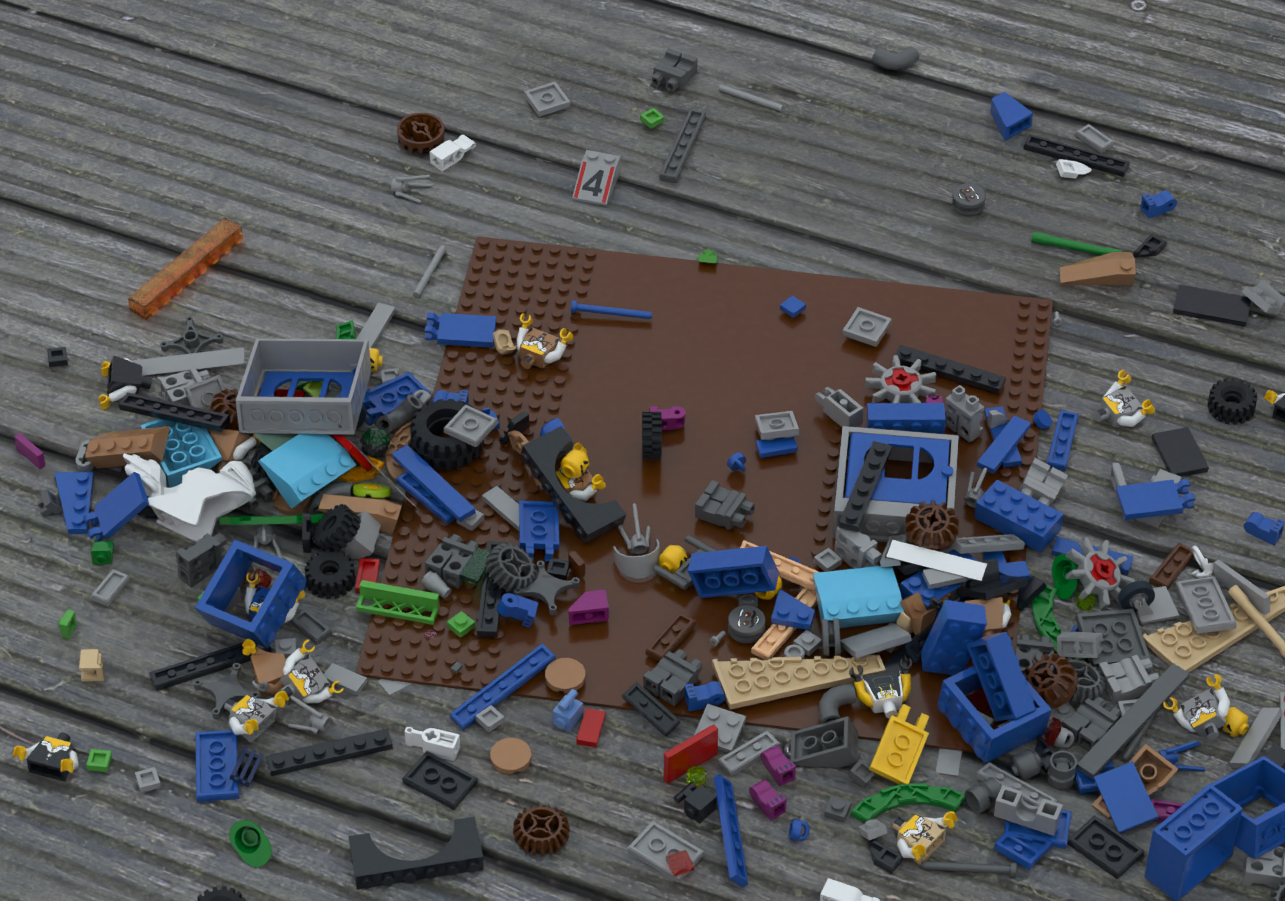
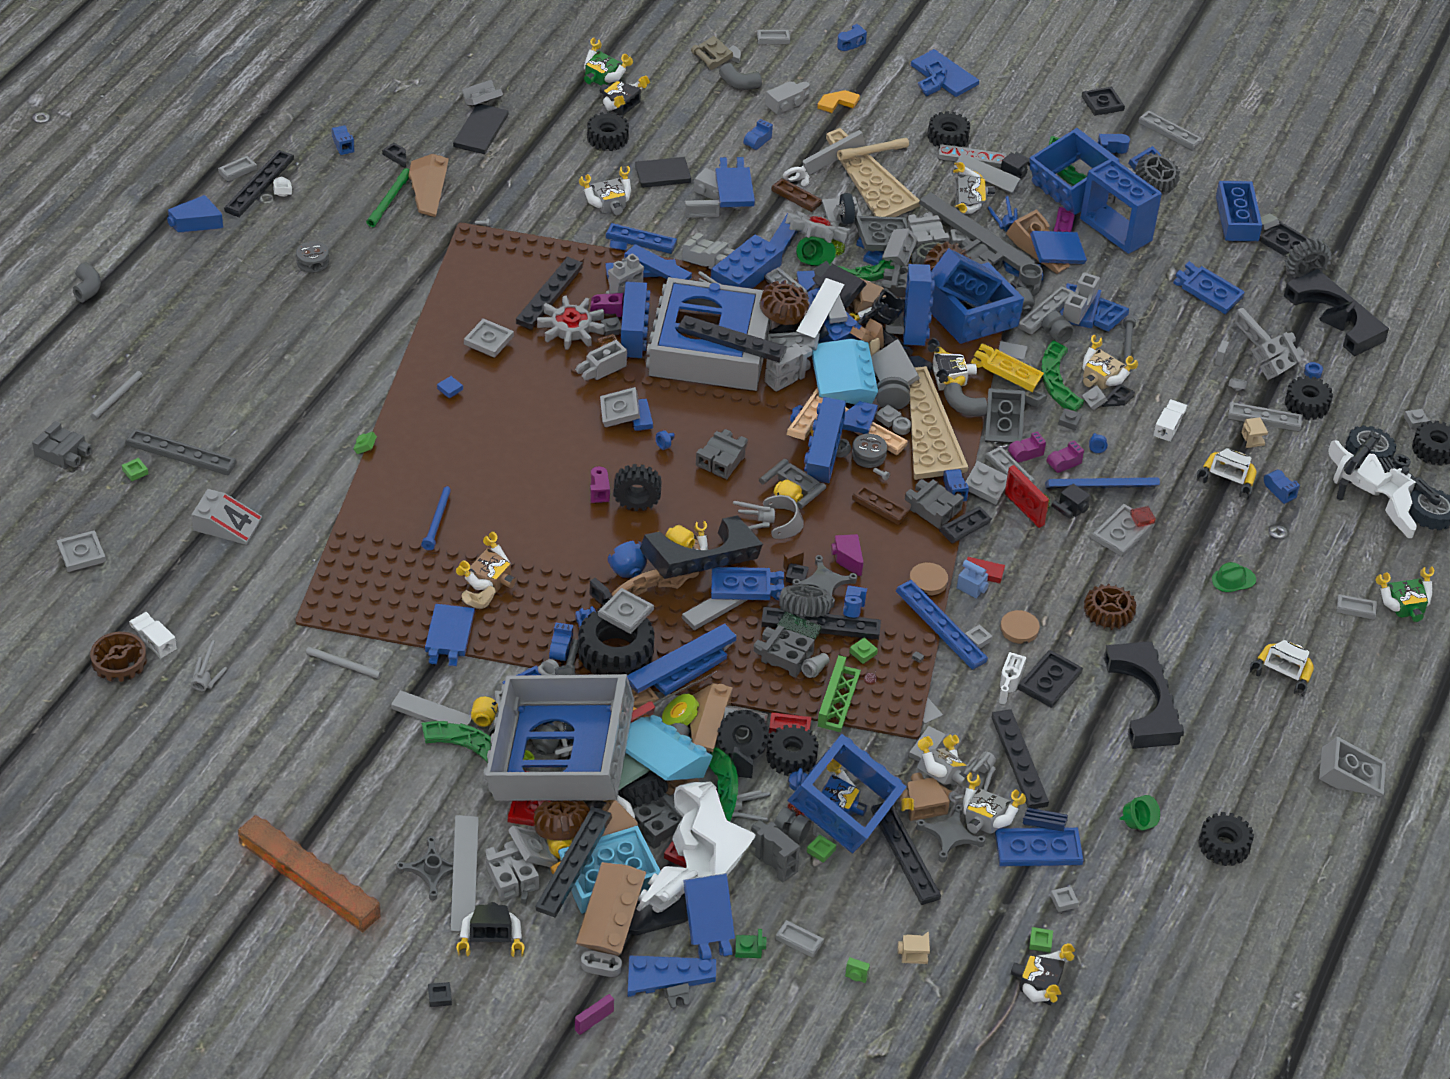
camera: 90 degrees left, 0 degrees up
light grey plate [814,548,842,572] -> none
black tile [1067,815,1145,880] -> none
light grey tile [1176,576,1236,634] -> none

